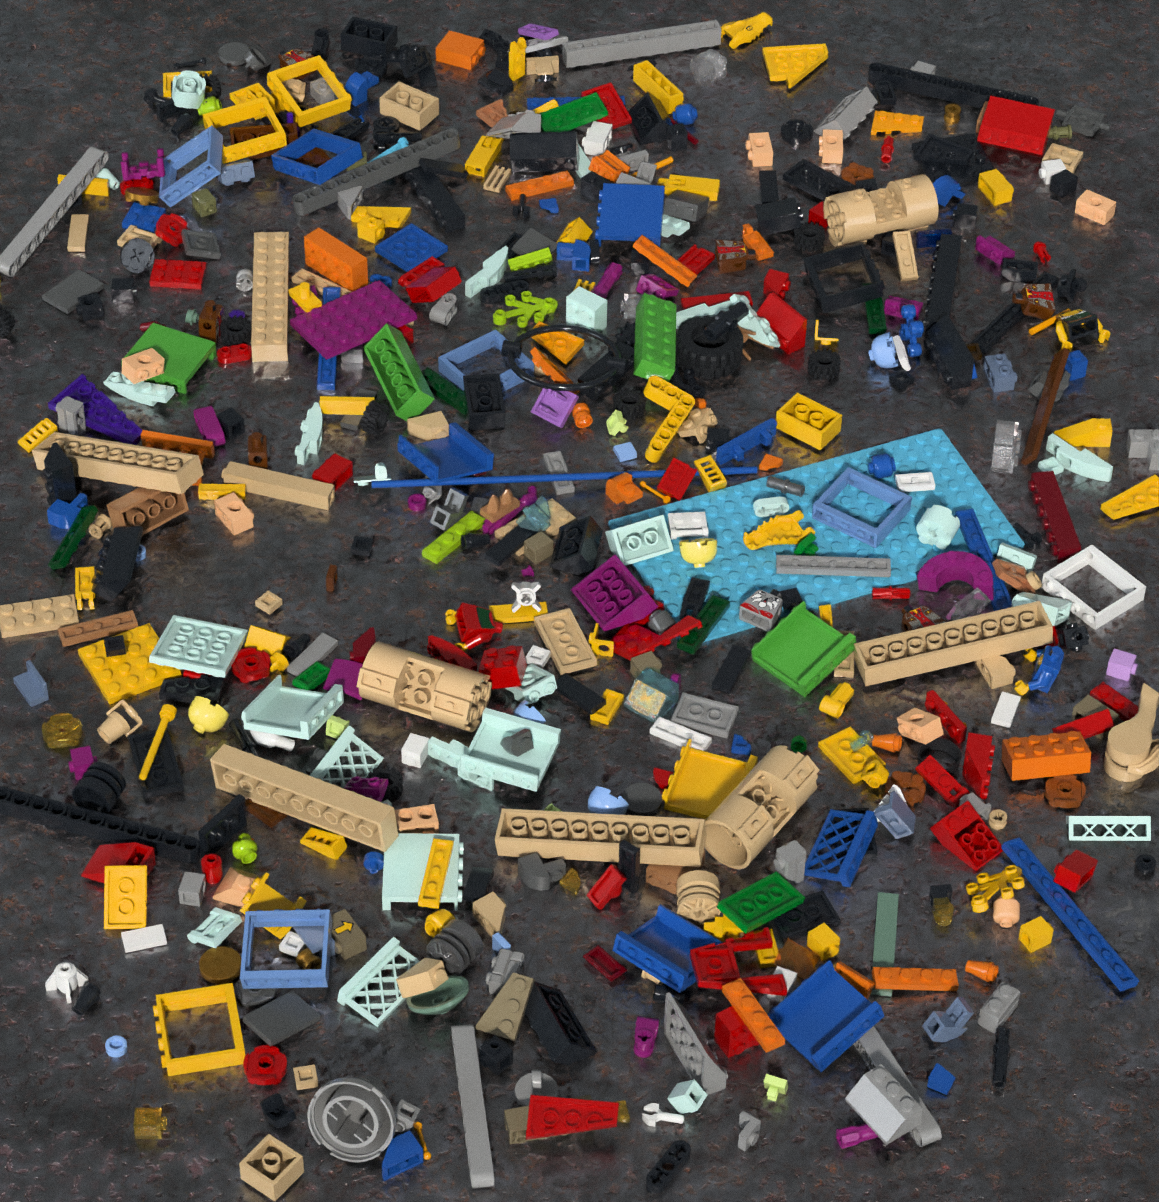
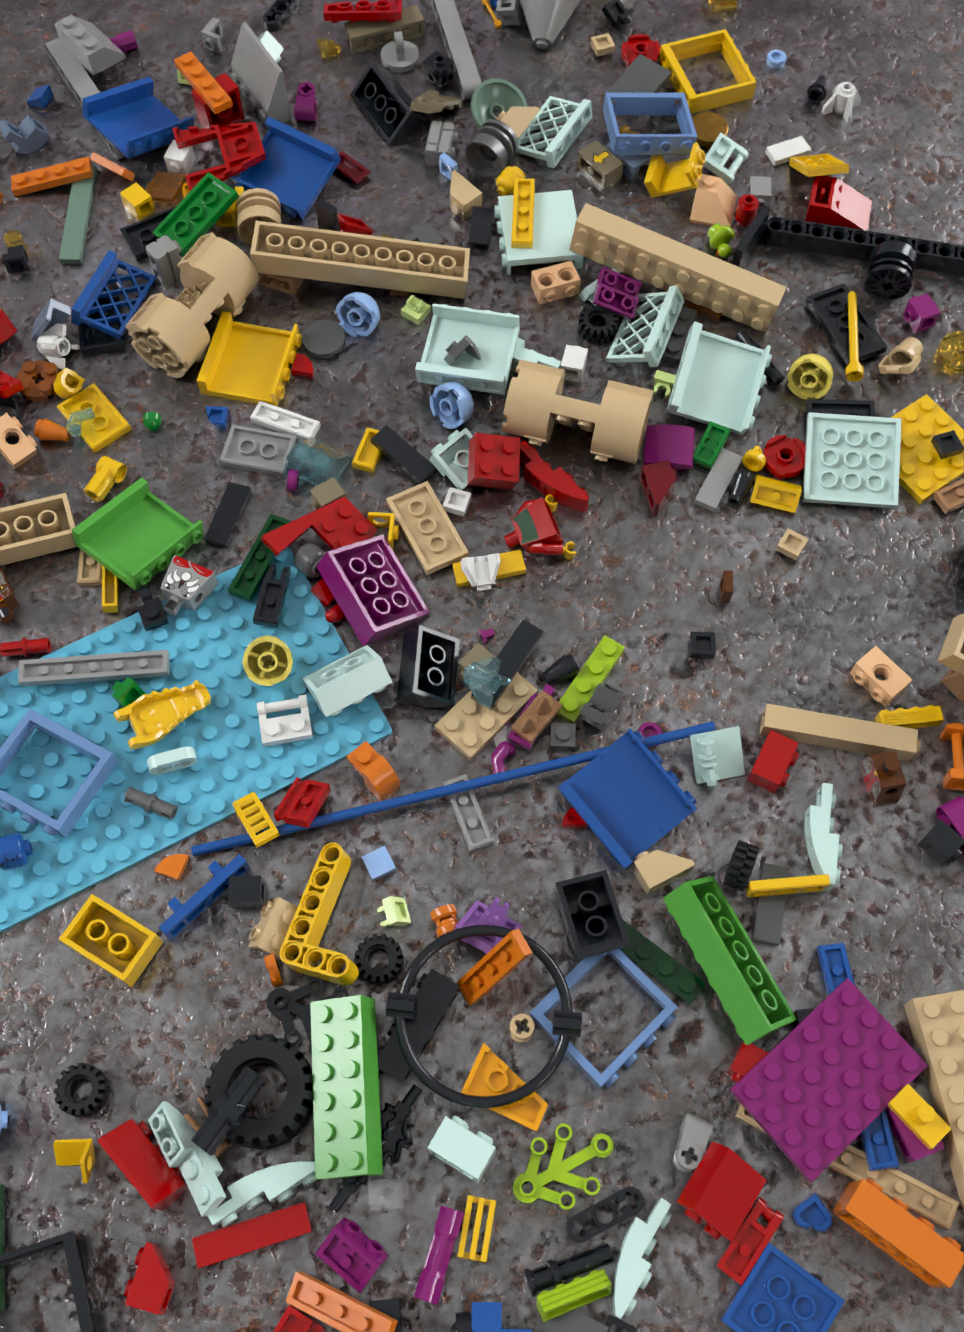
camera: 175 degrees right, 20 degrees up
light orange hinge [639,481,670,504] -> none
white bar [642,1103,685,1127] -> none

